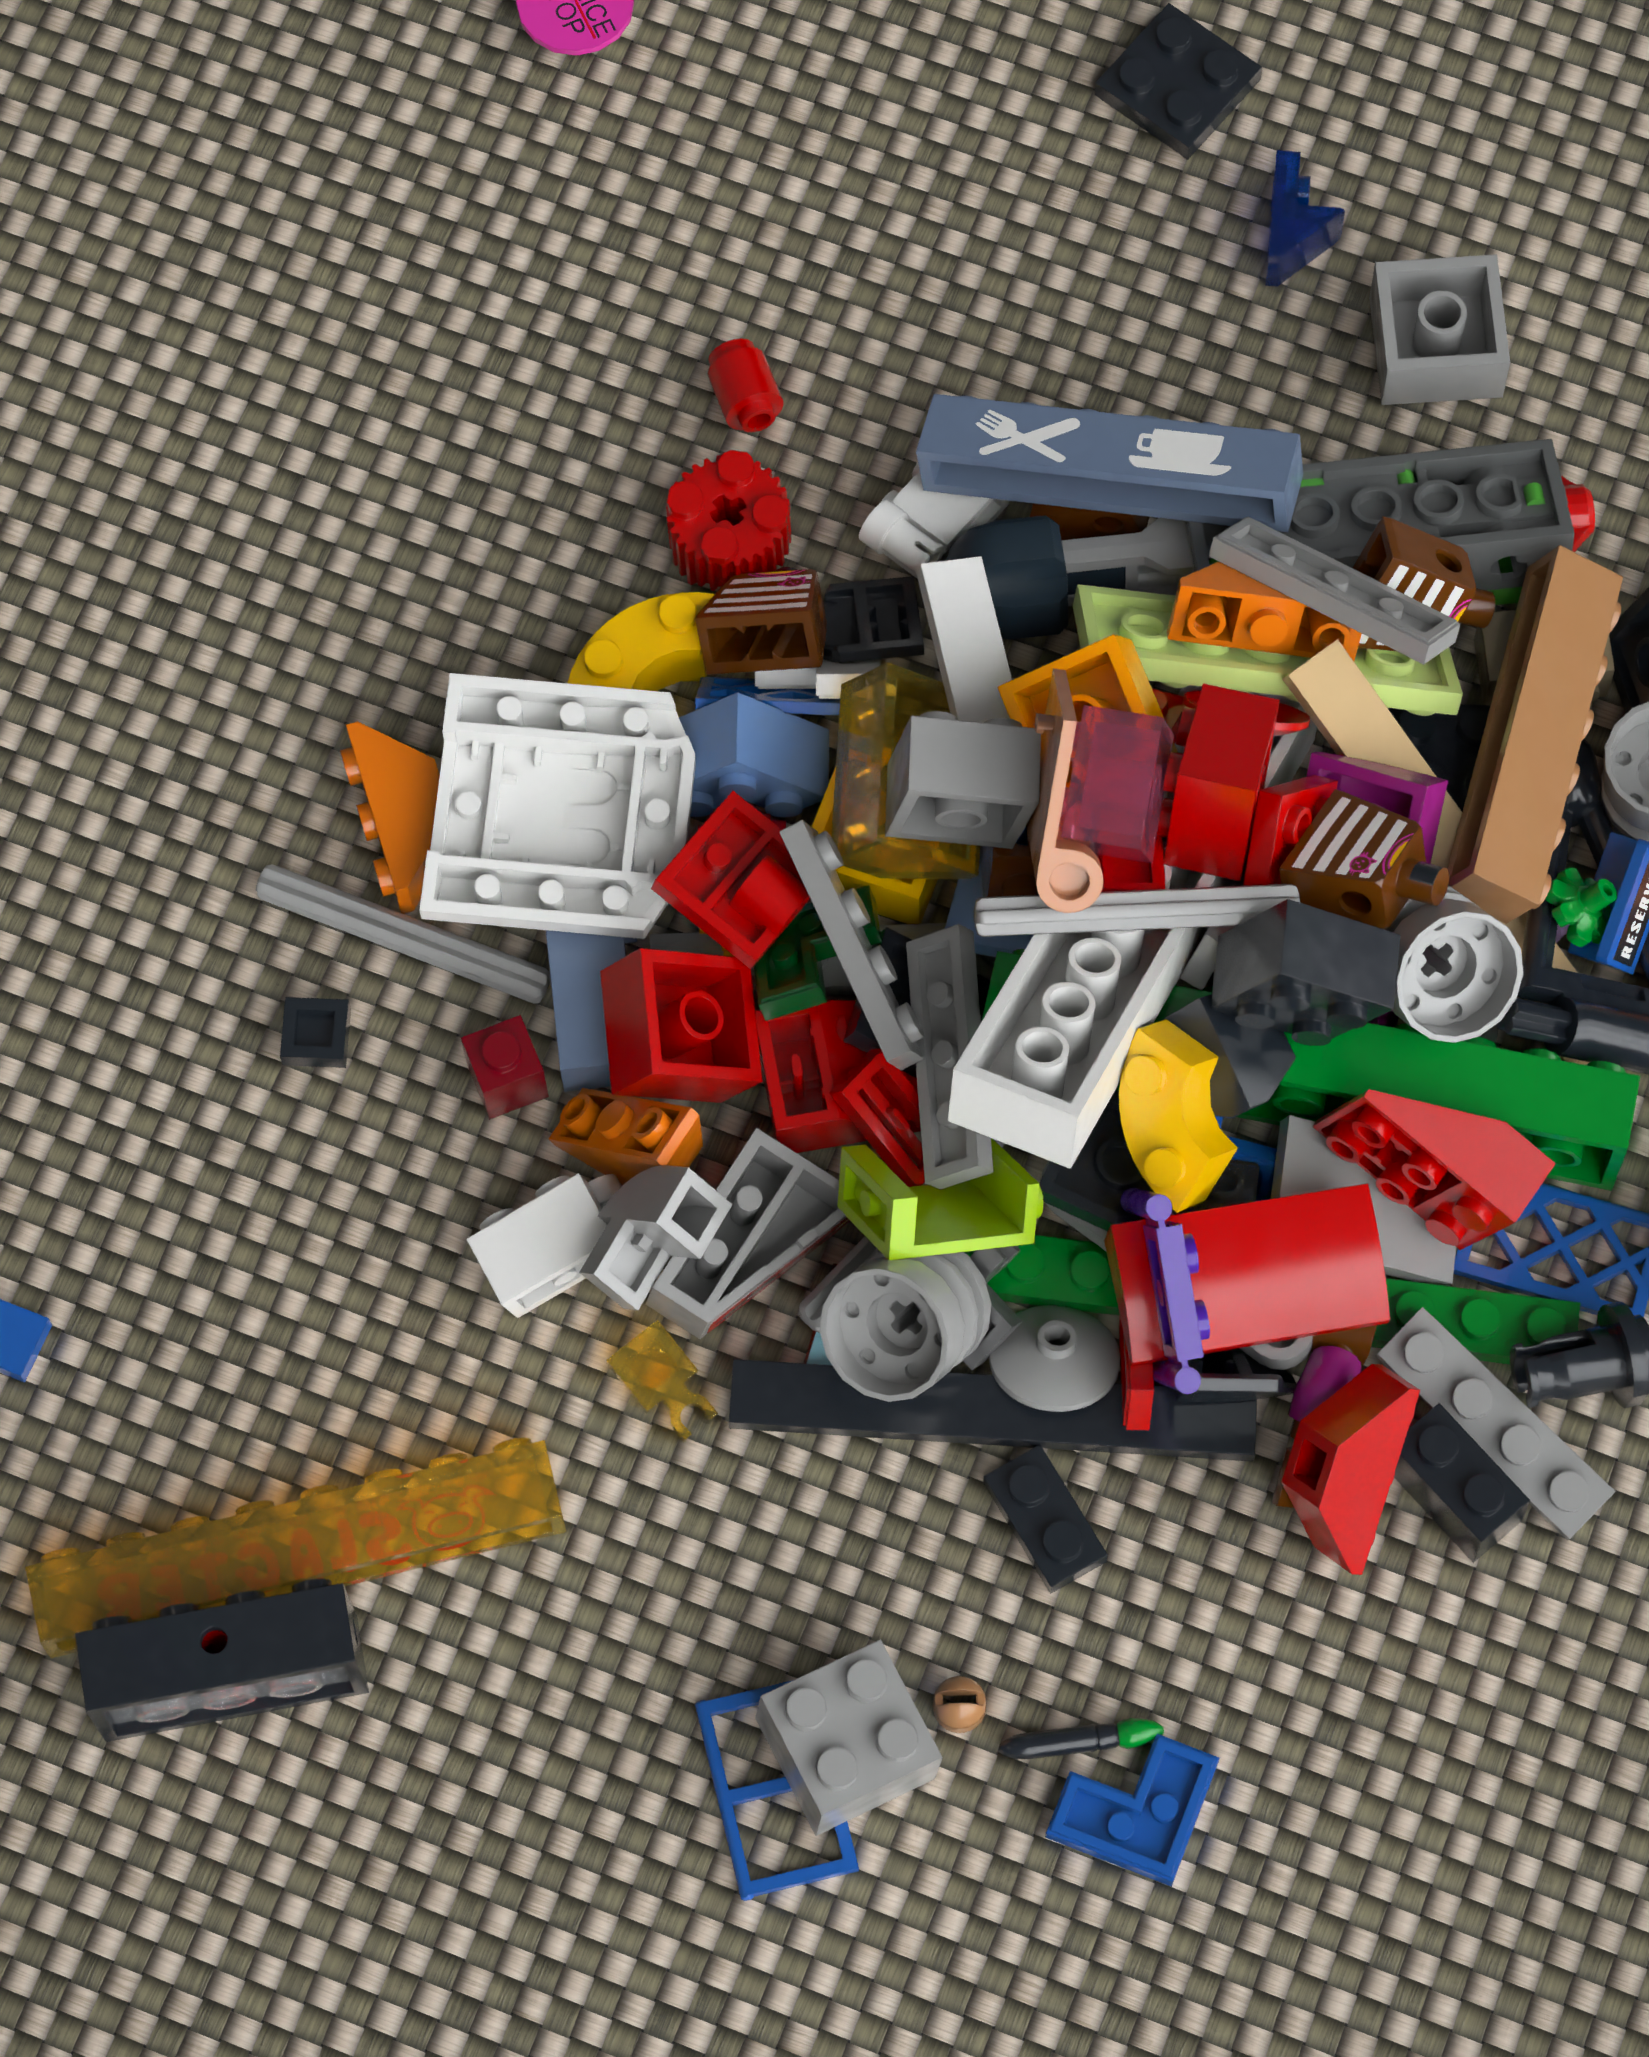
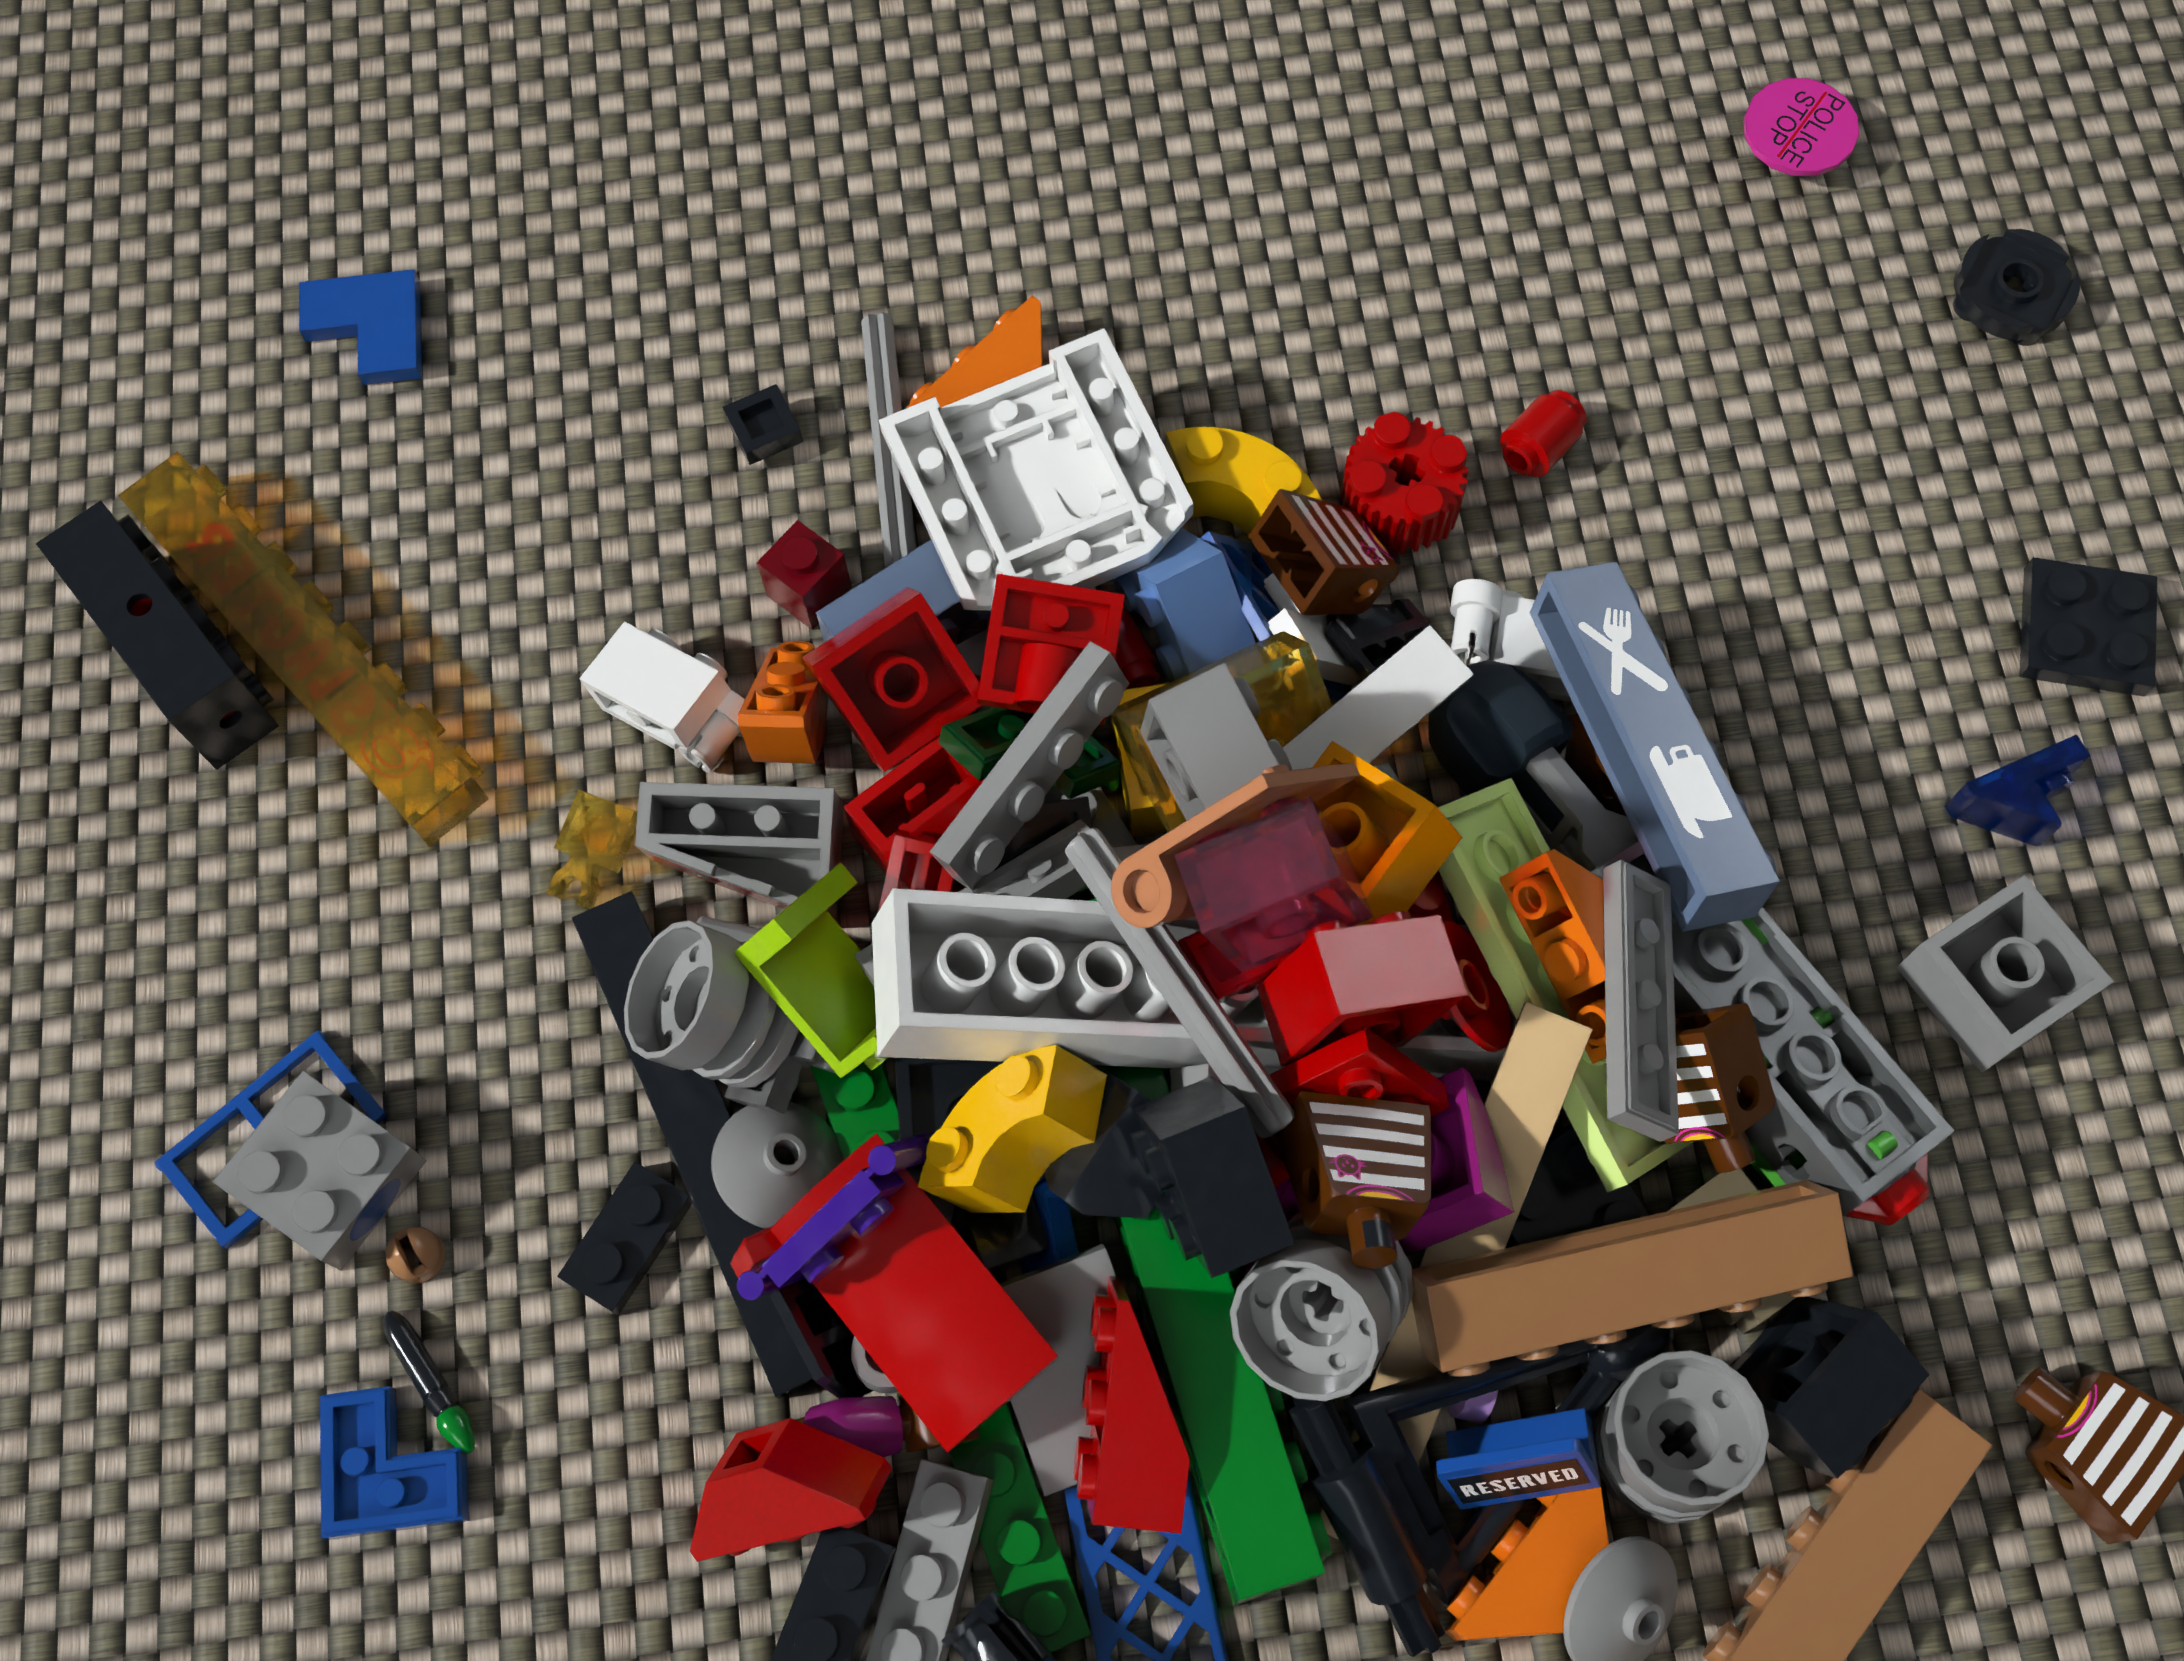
camera: 60 degrees right, 0 degrees up
light grey brick [579,1165,733,1311] -> none
green plant [1545,867,1617,948] -> none

